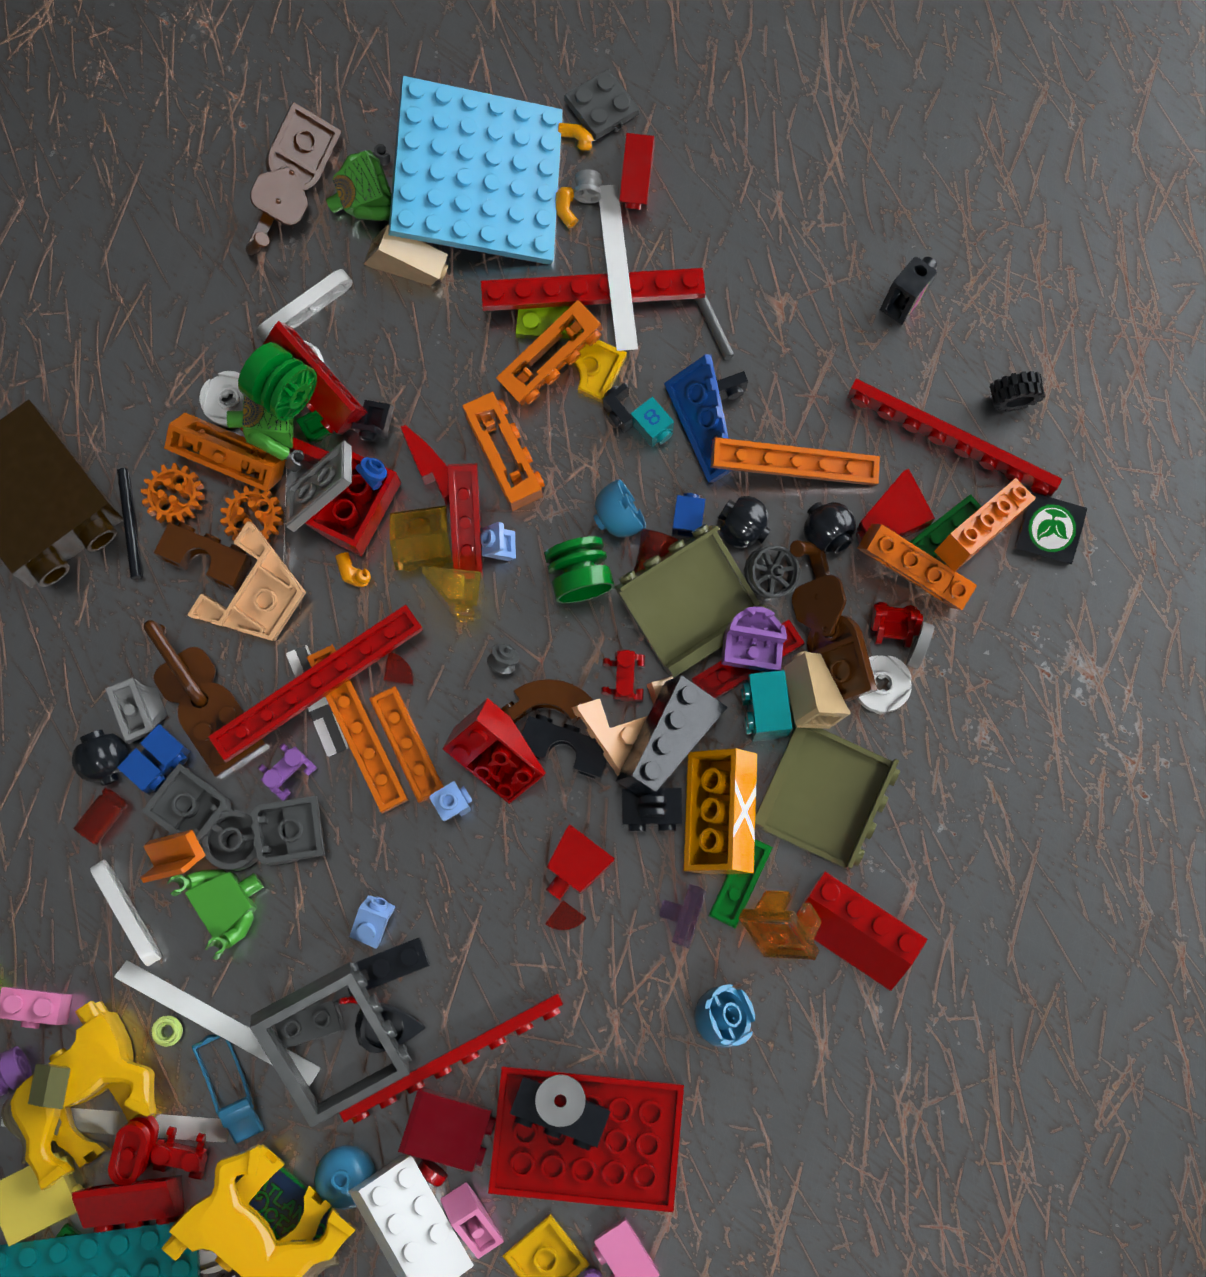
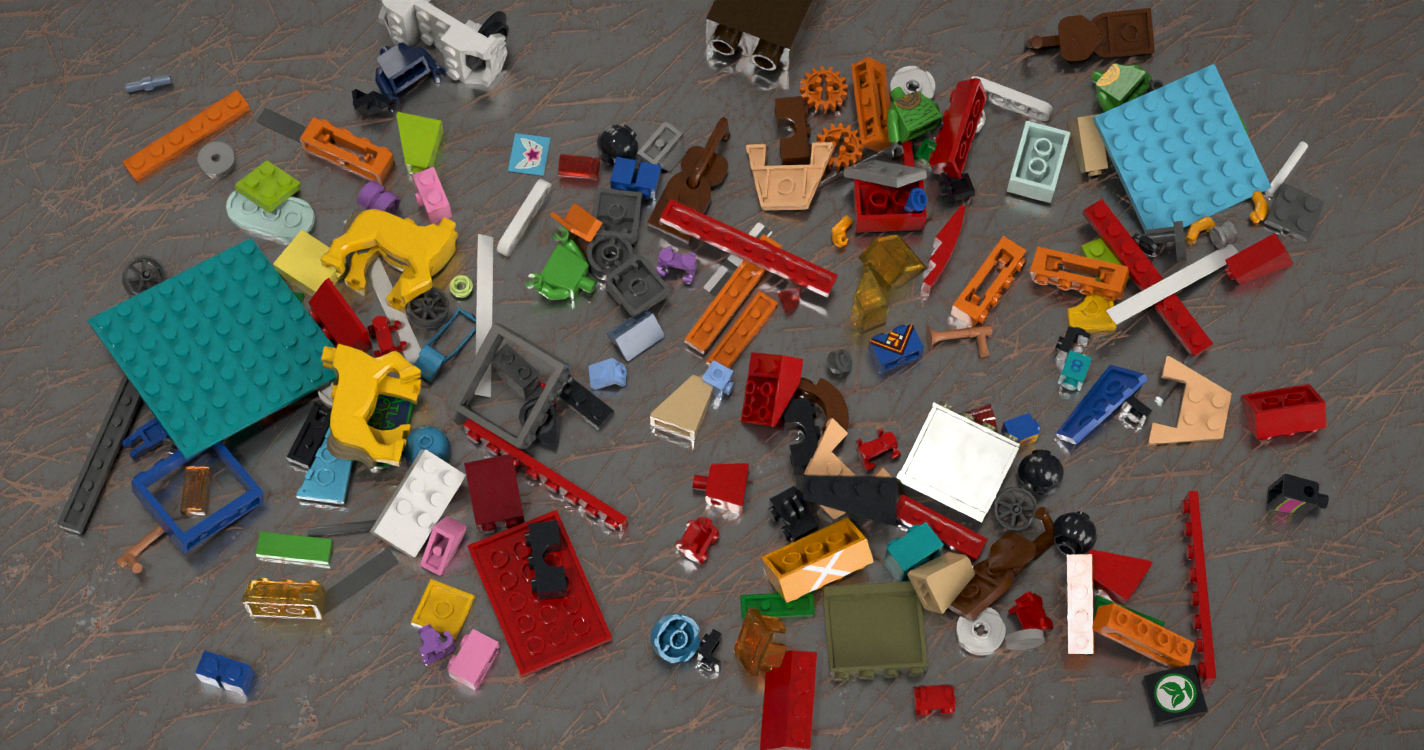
camera: 60 degrees right, 10 degrees down
olive piece [28,1064,70,1109] -> none
red brick [108,1114,159,1186] -> none
black bar [117,468,142,579] -> none
green wheel [238,342,317,421] -> none
red tile [418,1159,448,1187] -> none
red plate [447,463,483,580] -> none
light blue bracket [481,522,516,561] -> none
light grey piece [535,1075,586,1127] -> none
green wheel [544,536,614,603] -> none
clear red tile [545,900,587,930] -> none
dark azure cylinder [593,479,647,538] -> none
clear purple tile [660,884,707,949] -> none
orange plate [710,437,880,486] -> none
medium lavender slope [721,606,787,672] -> none
black tyre [990,371,1046,411] -> none
none -> dark grey wheel [406,287,449,331]
none -> medium azure sticker [508,133,551,176]
none -> panel [606,310,665,361]
none -> tan slope [650,375,714,440]
none -> red piece [675,517,719,564]
none -> black bracket [698,629,722,672]
none -> blue brick [868,324,924,373]
none -> red piece [912,684,955,715]
none -> nougat piece [926,325,993,357]
none -> light aqua brick [1007,121,1071,203]
none -> dark grey piece [1131,221,1187,262]
none -> light nougat wing [1147,356,1232,446]
none -> red slope [1241,384,1326,440]
none -> white bar [1265,141,1308,197]

